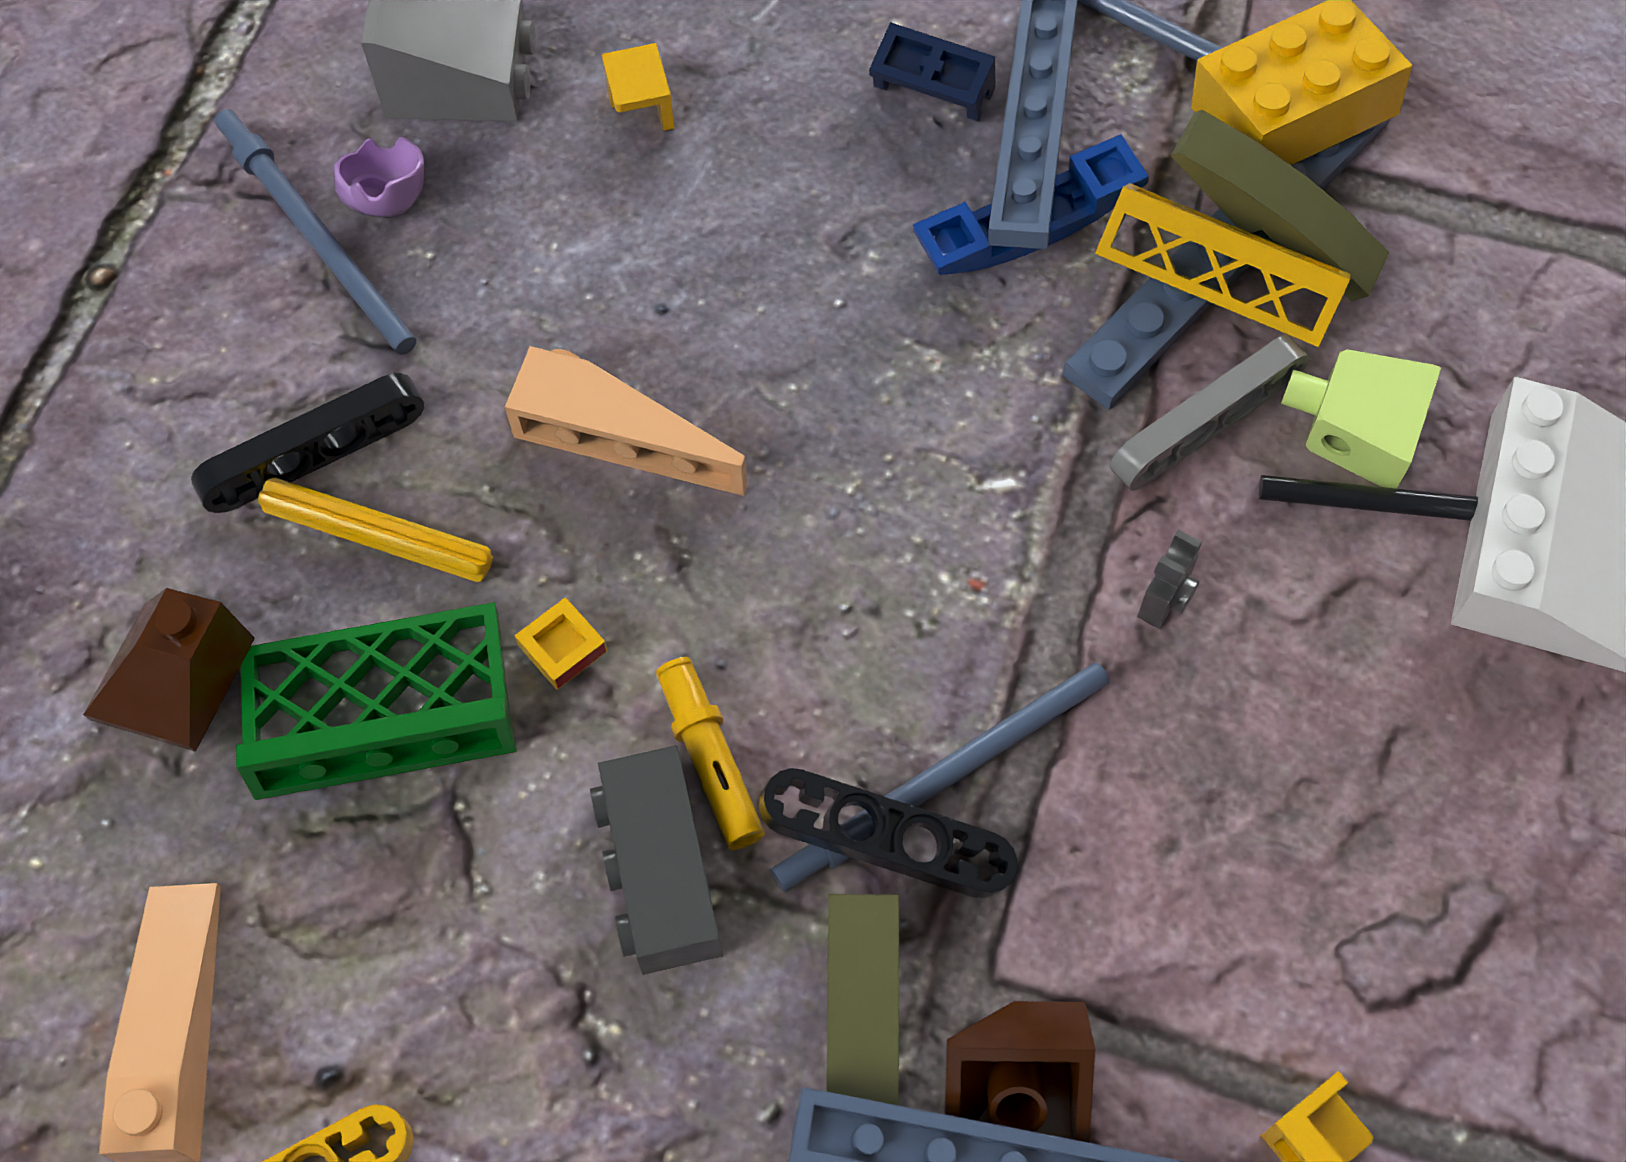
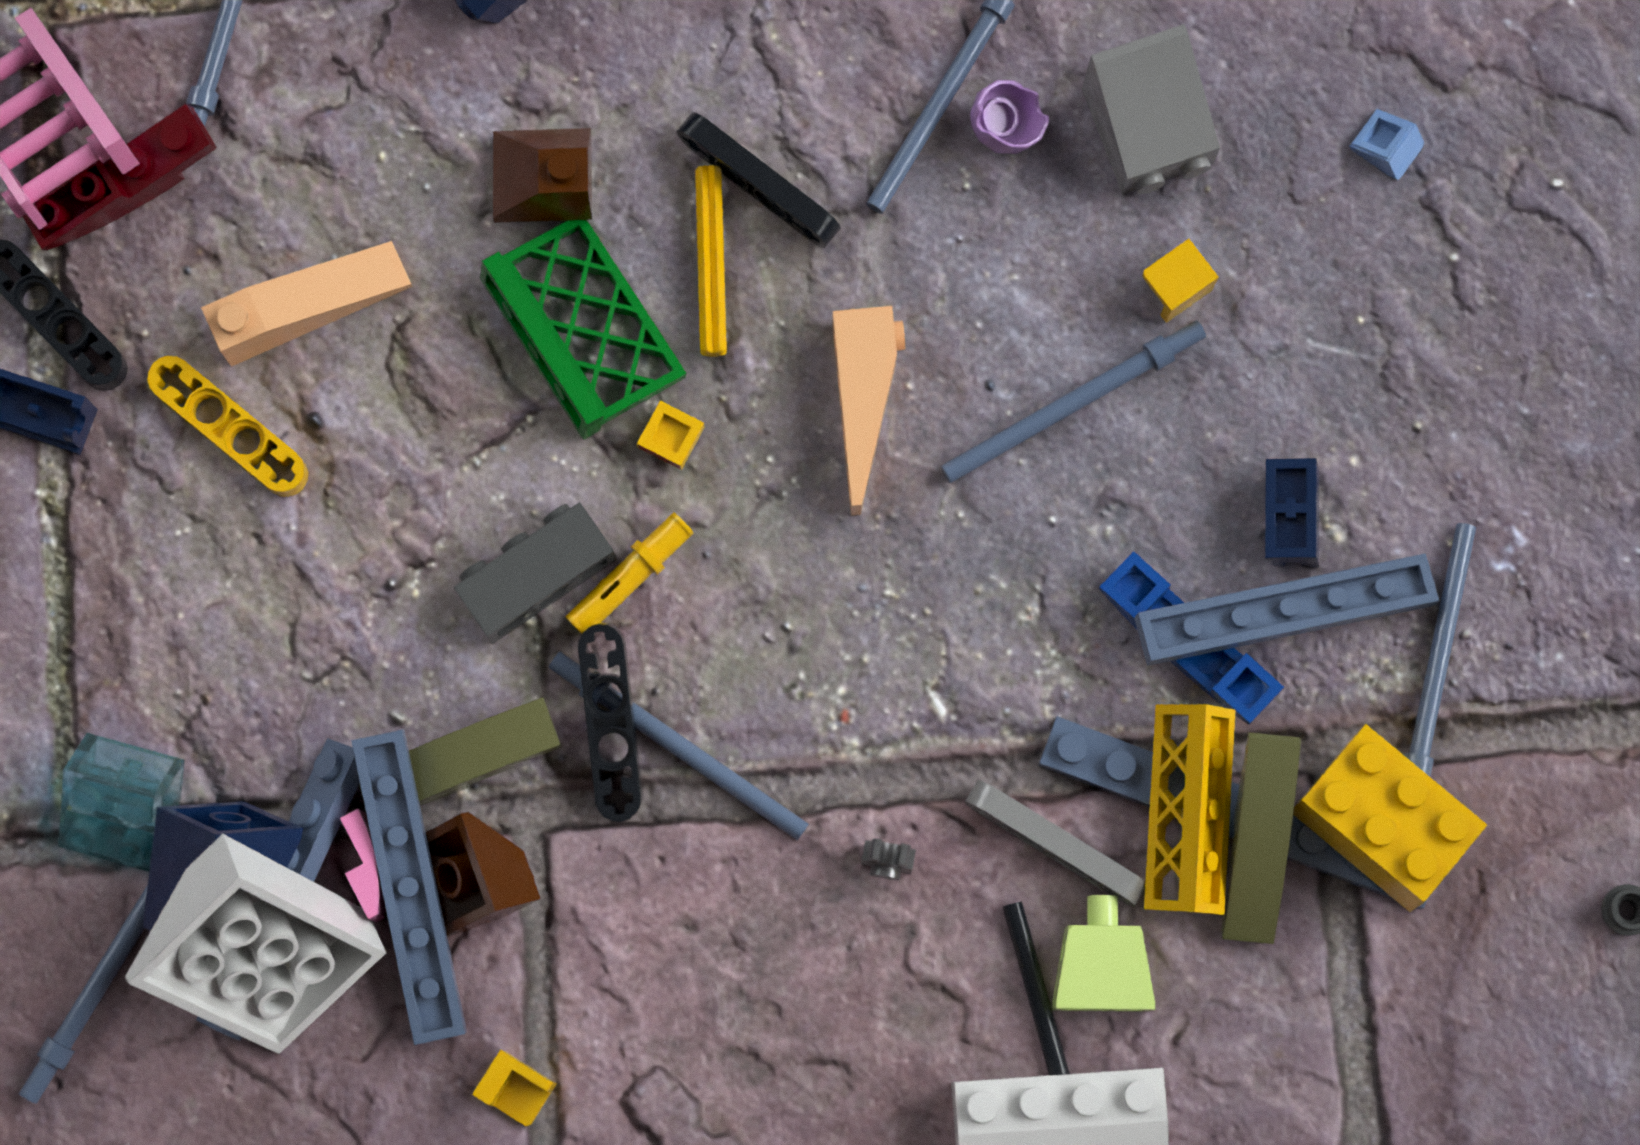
camera: 65 degrees right, 15 degrees up
none -> sand blue bar [940,320,1206,483]

